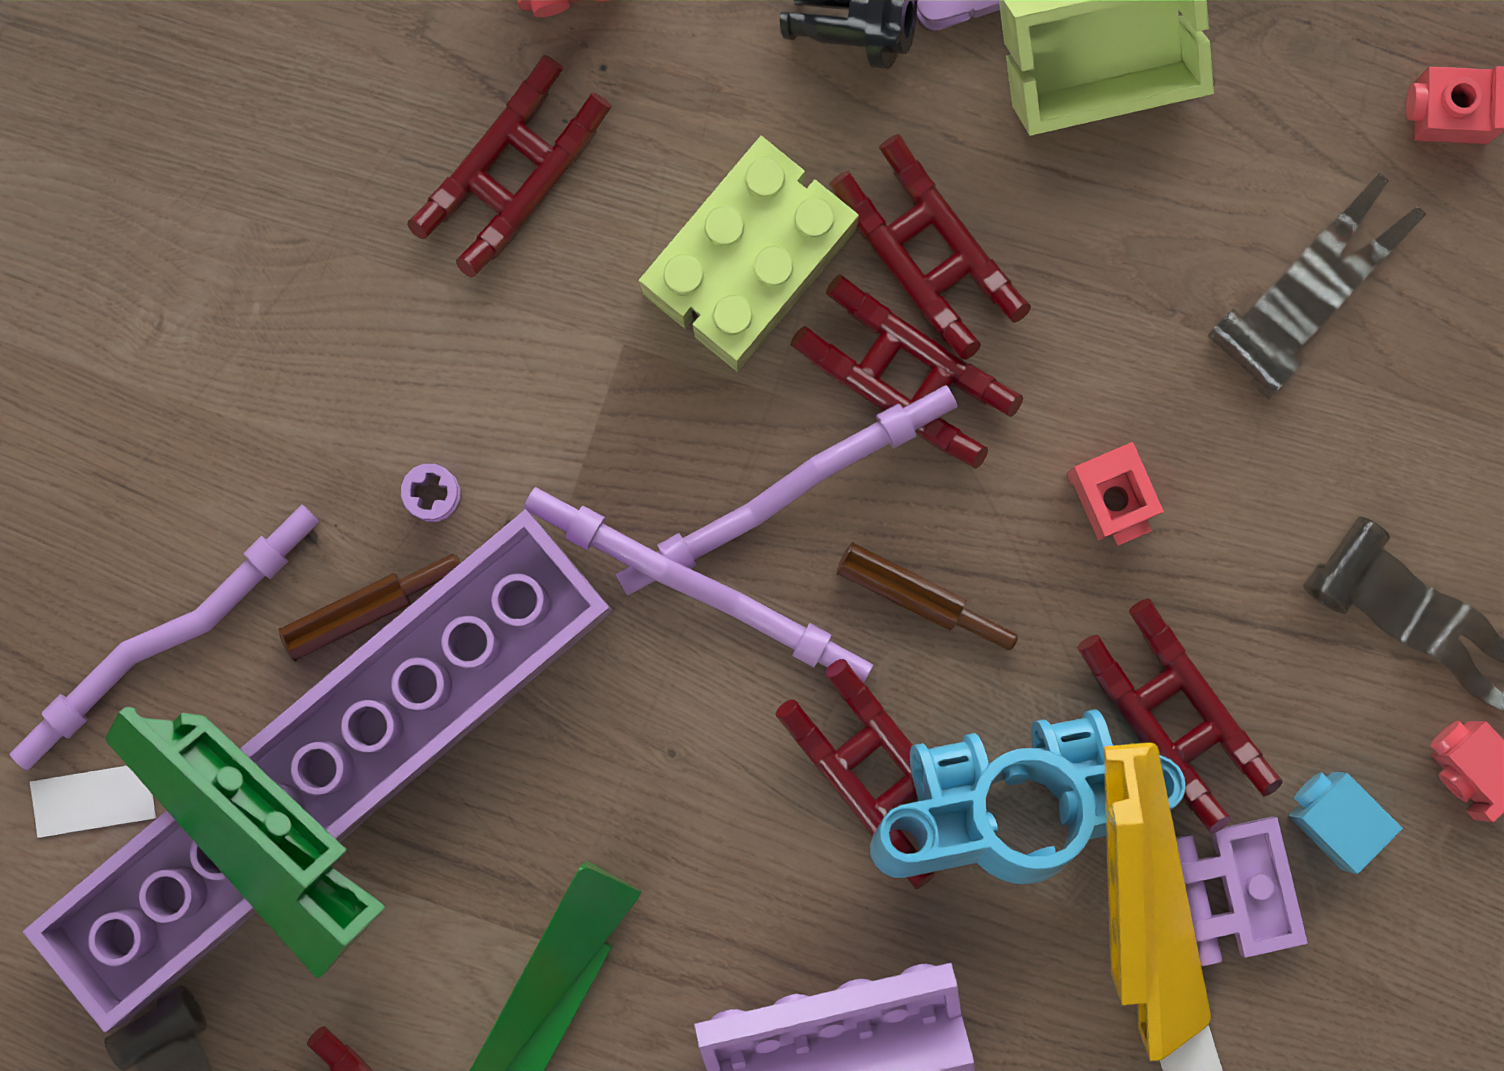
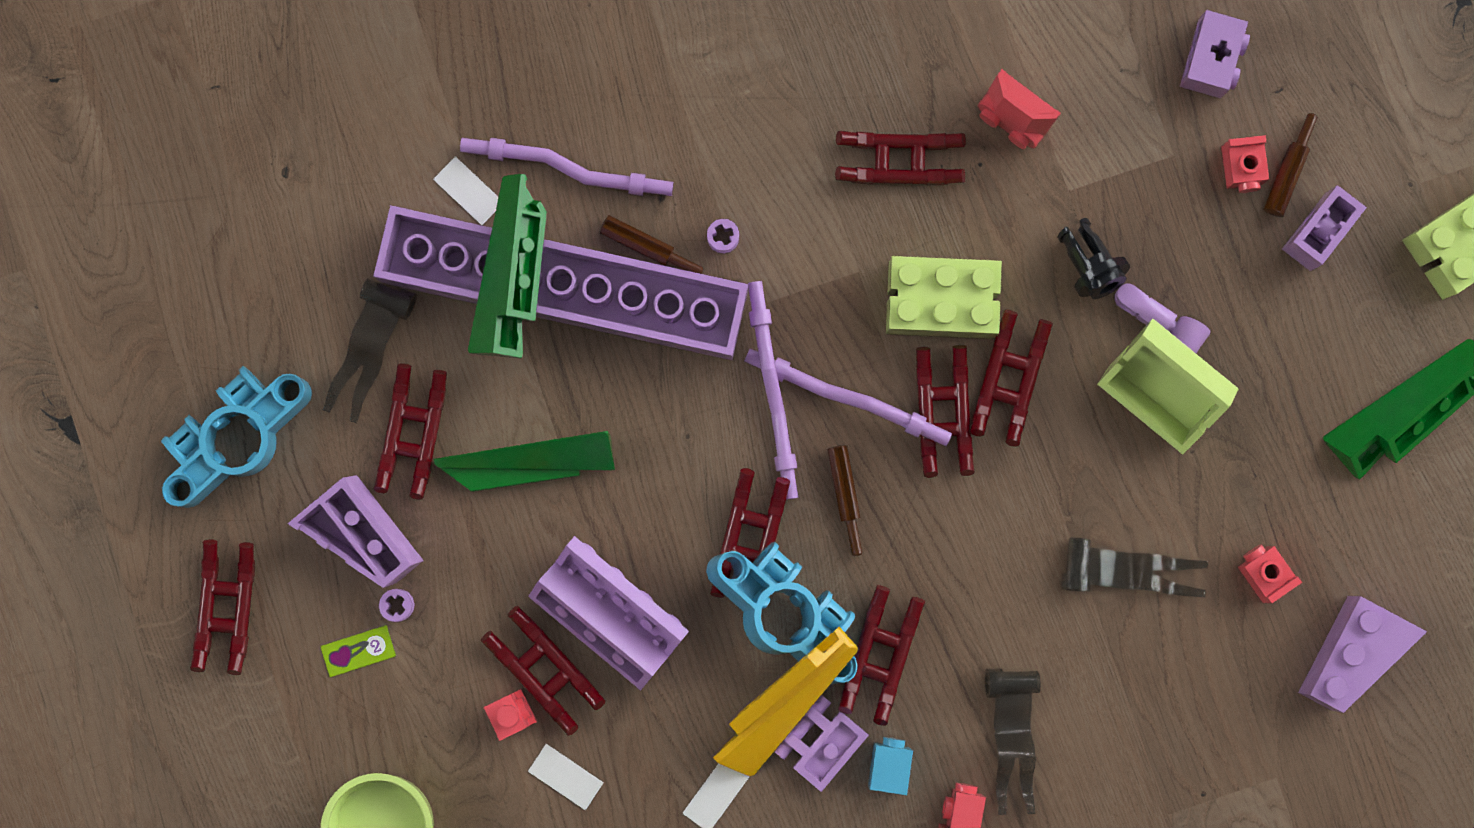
camera: 50 degrees right, 0 degrees up
coral brick [1066,442,1164,546] -> none

